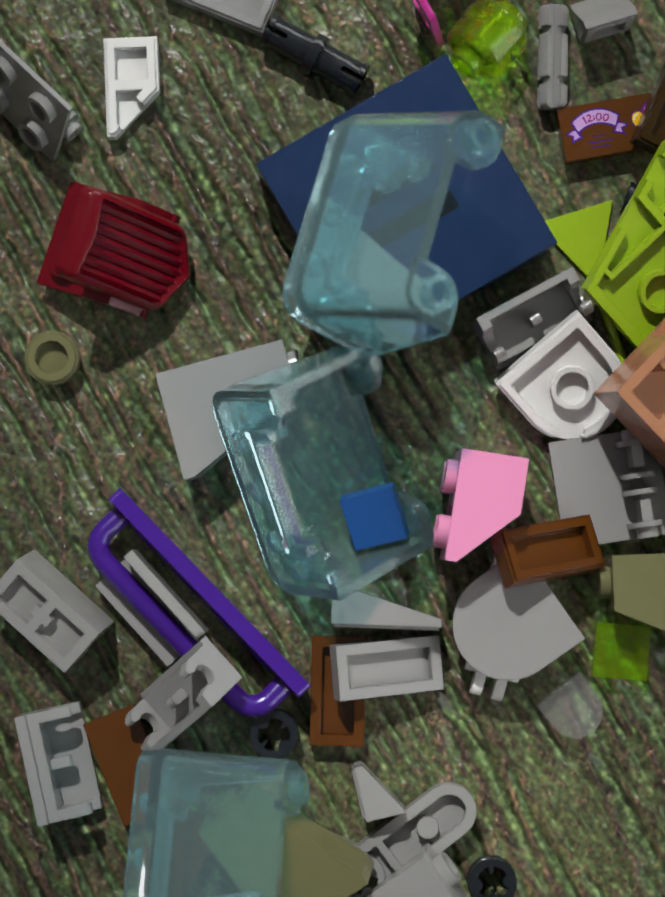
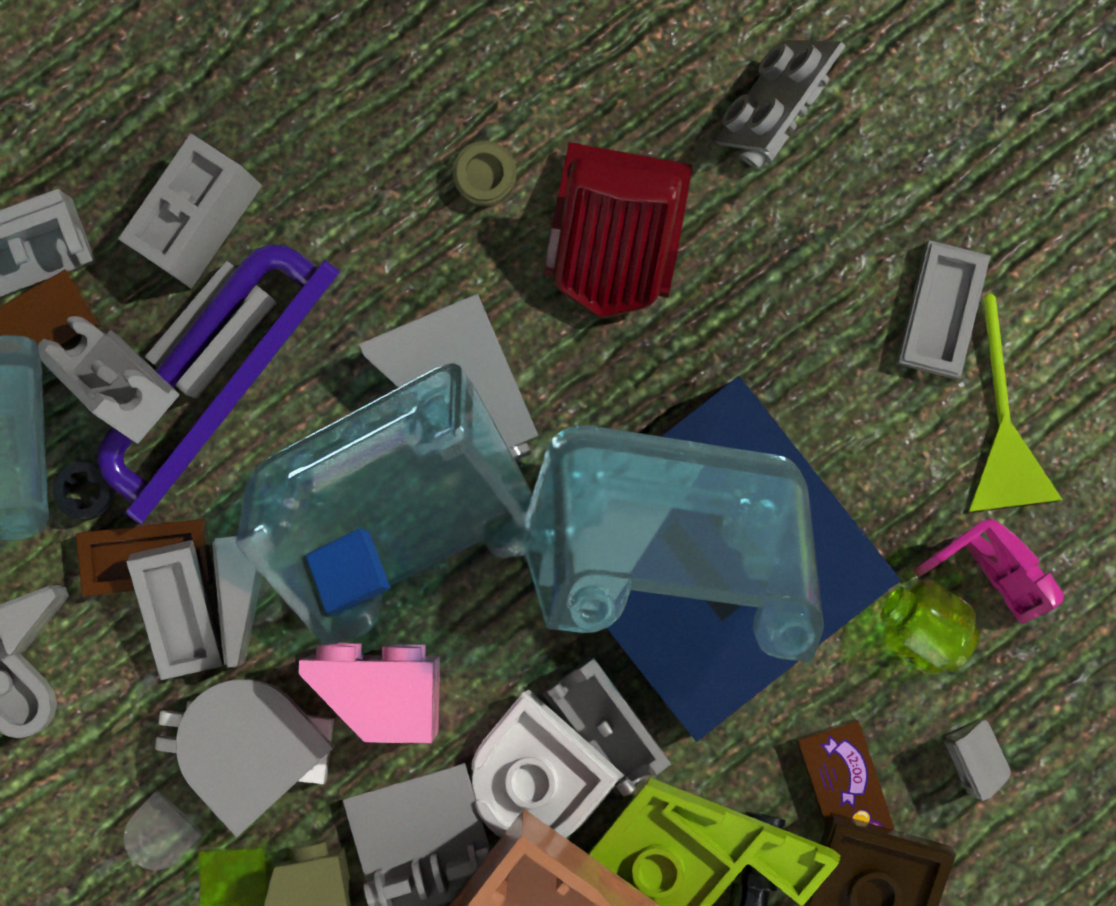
camera: 80 degrees right, 0 degrees up
white tile [103,36,161,140] -> none
black pin [260,14,370,96] -> none
reddish brown tile [489,514,606,589] -> none
light grey axle [537,4,569,111] -> none
lime piece [545,200,626,364] -> none

